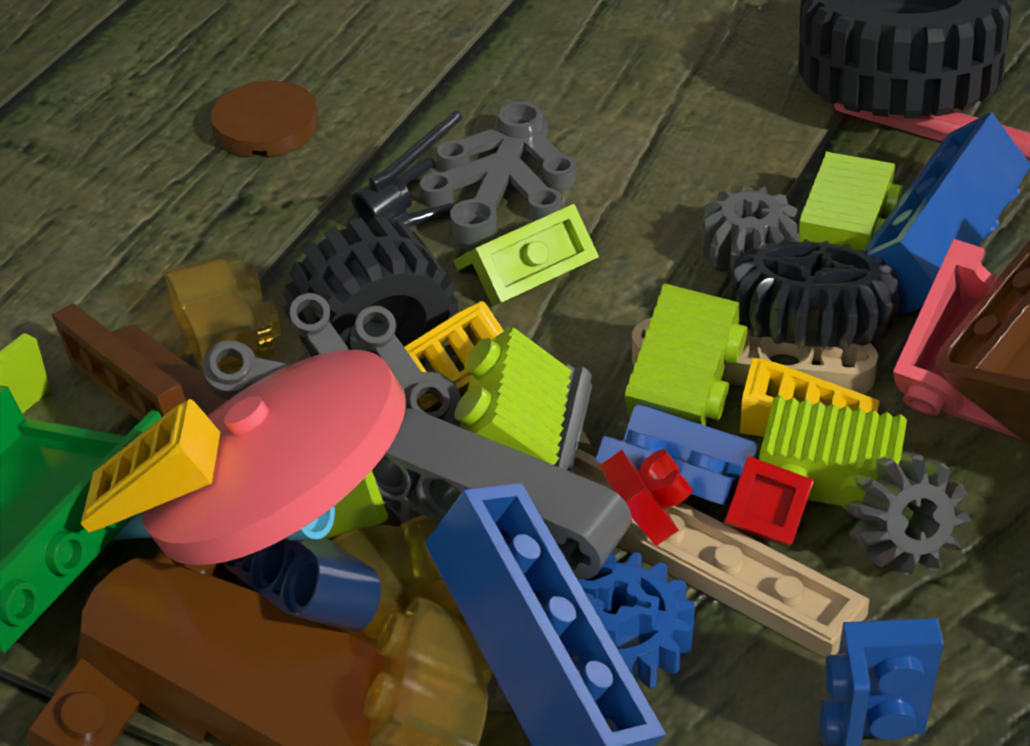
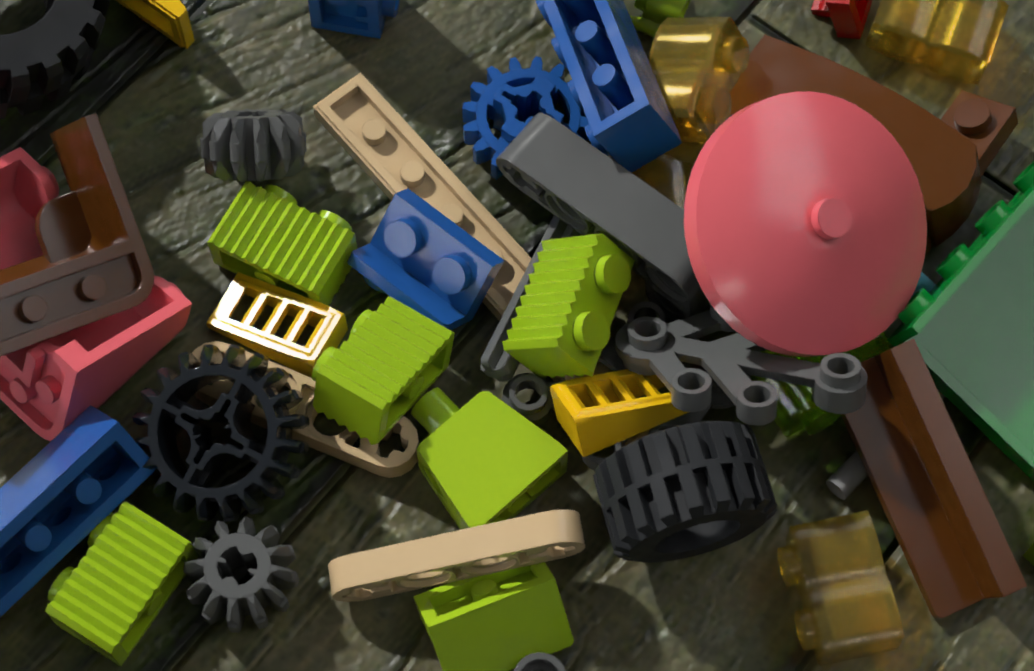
camera: 170 degrees left, 25 degrees up
yellow slope [81,399,221,533] -> none
red tile [599,449,693,546] -> none
red tile [723,456,814,548] -> none
none -> tan beam [328,509,585,602]
none -> lime torso [411,387,568,530]

